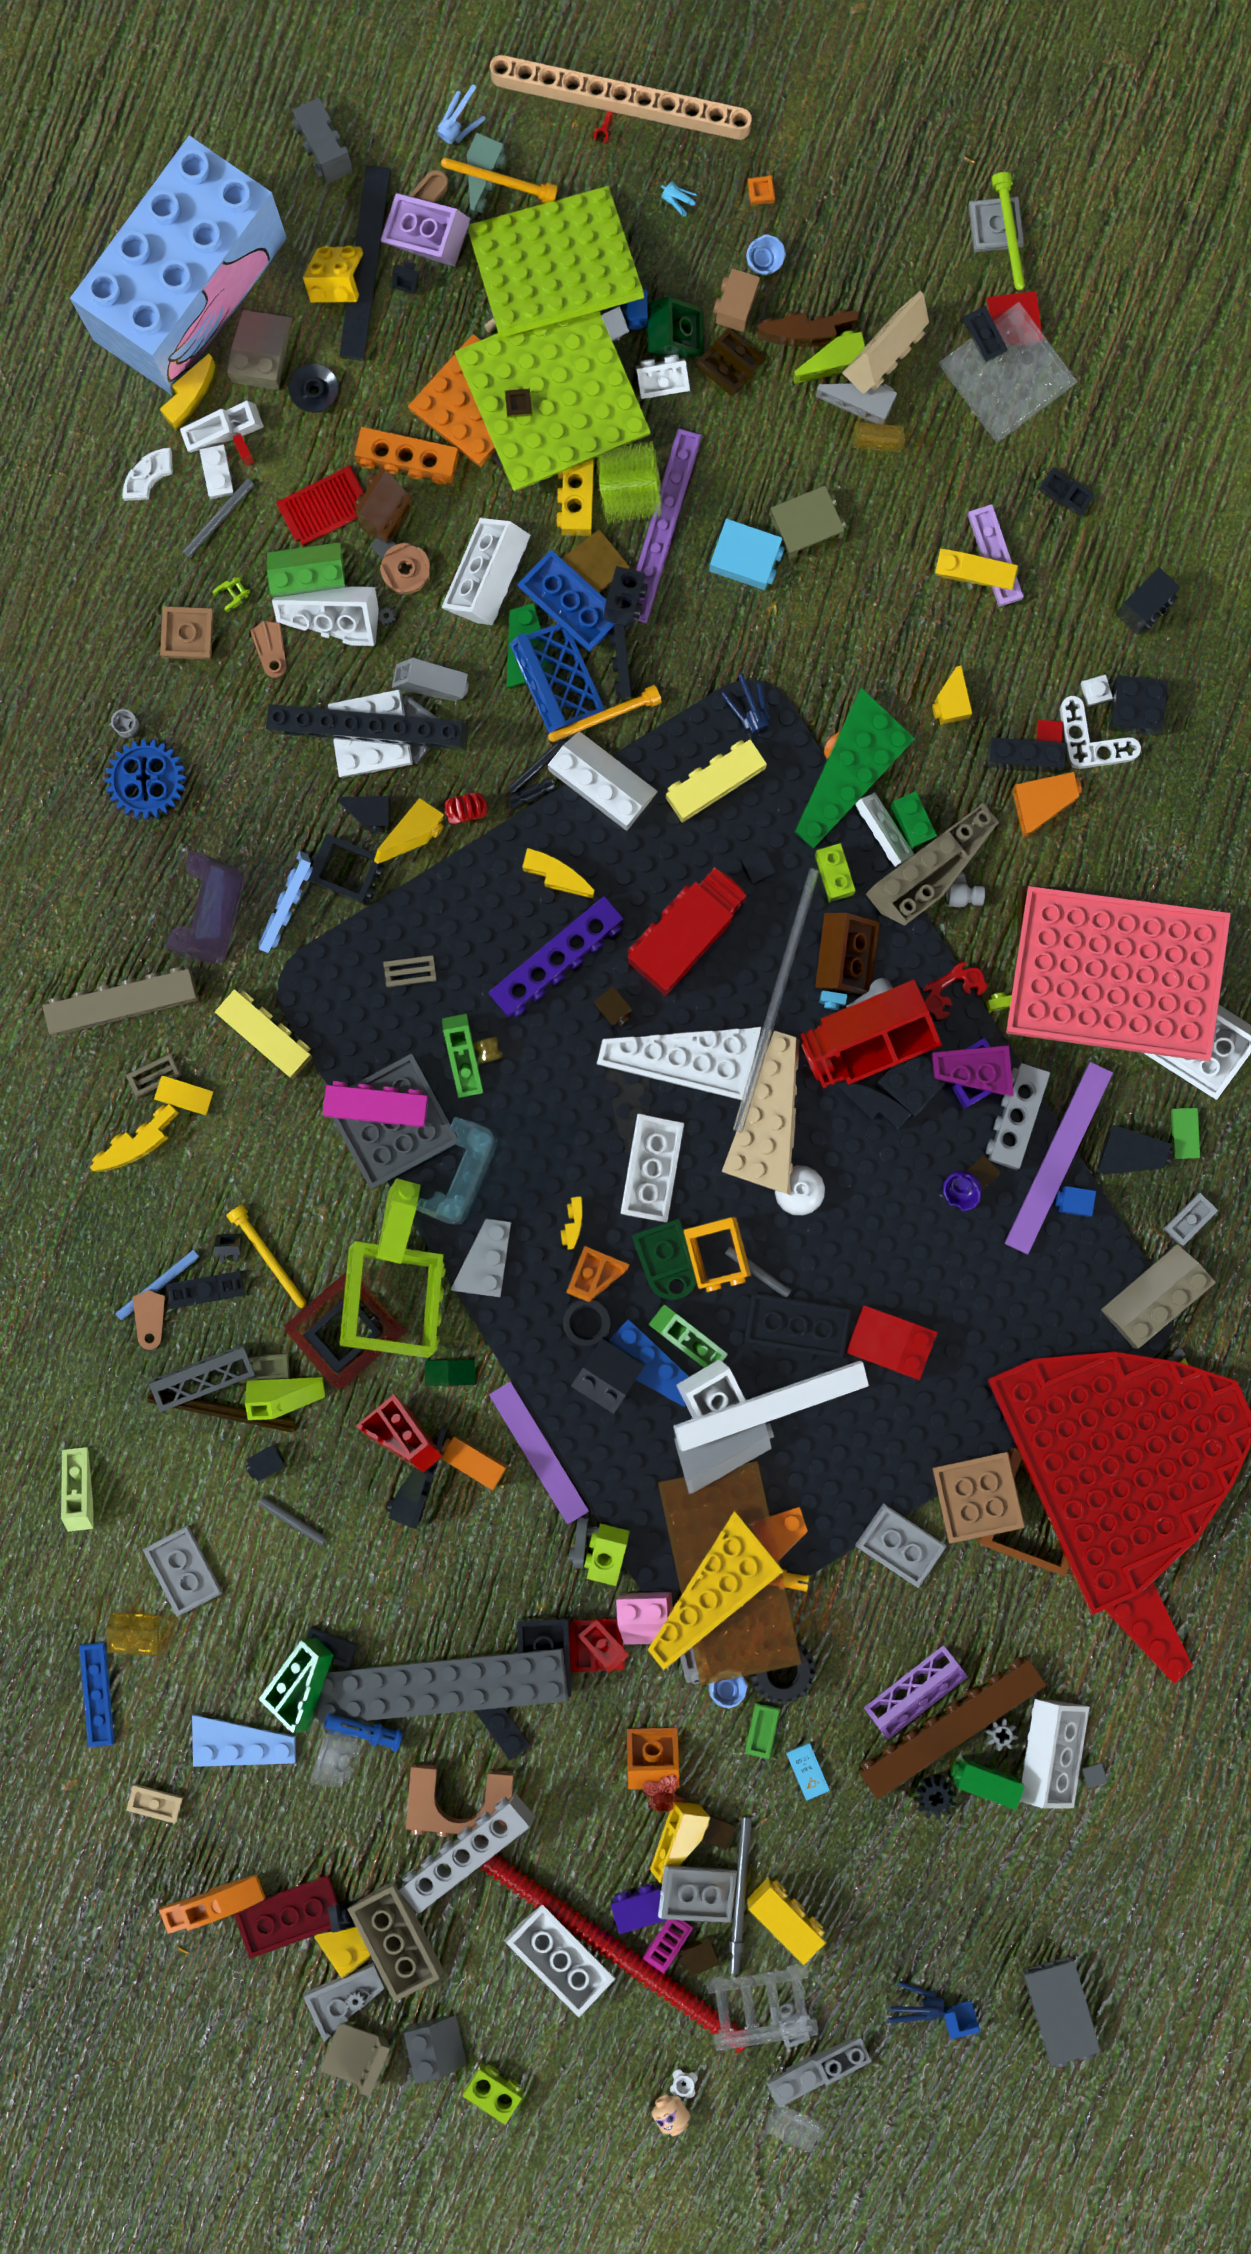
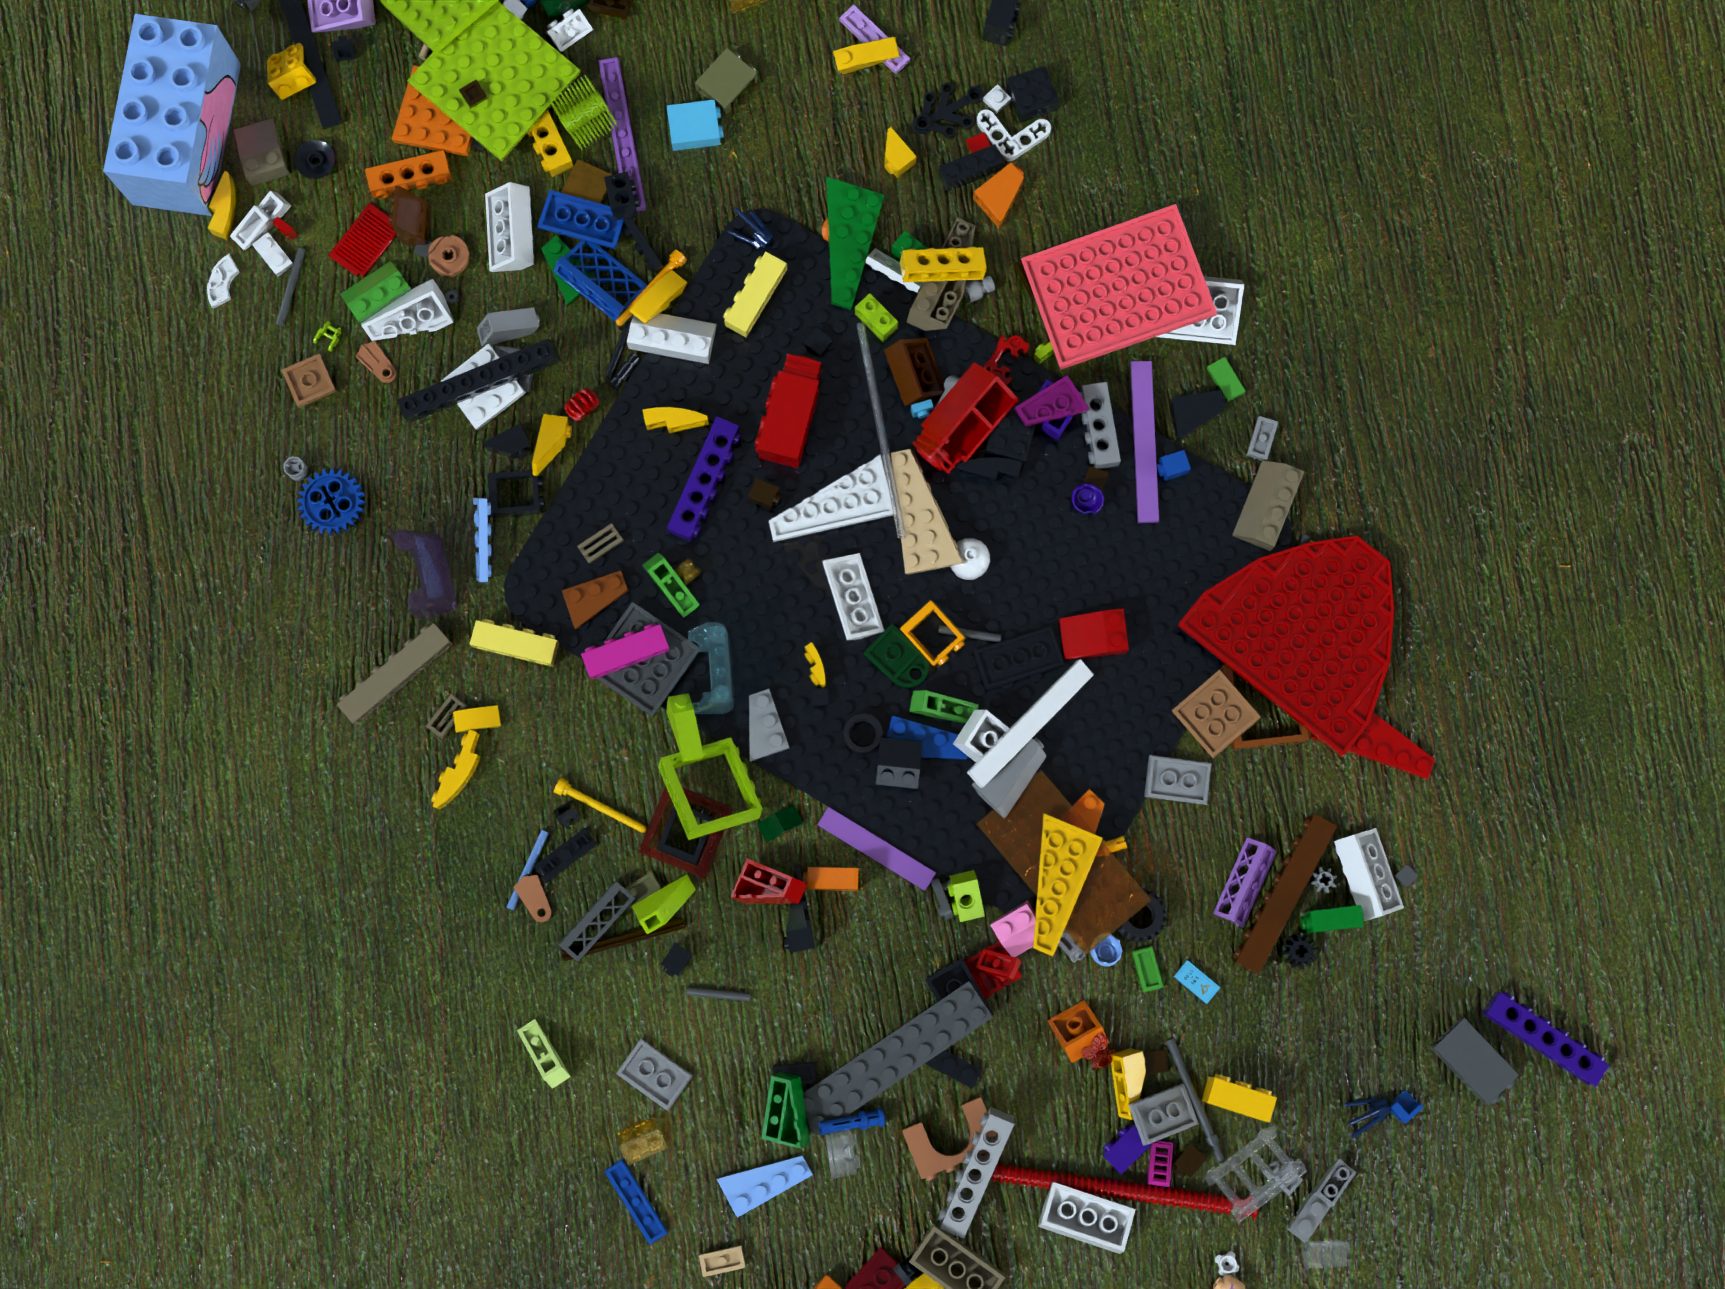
camera: 35 degrees left, 5 degrees down
orange wing [566,1246,629,1302] -> none
none -> dark orange wing [562,571,628,630]
none -> yellow slope [630,270,687,324]
none -> yellow brick [900,247,987,283]
none -> black plant [912,83,983,139]
none -> dark purple brick [1482,992,1609,1087]

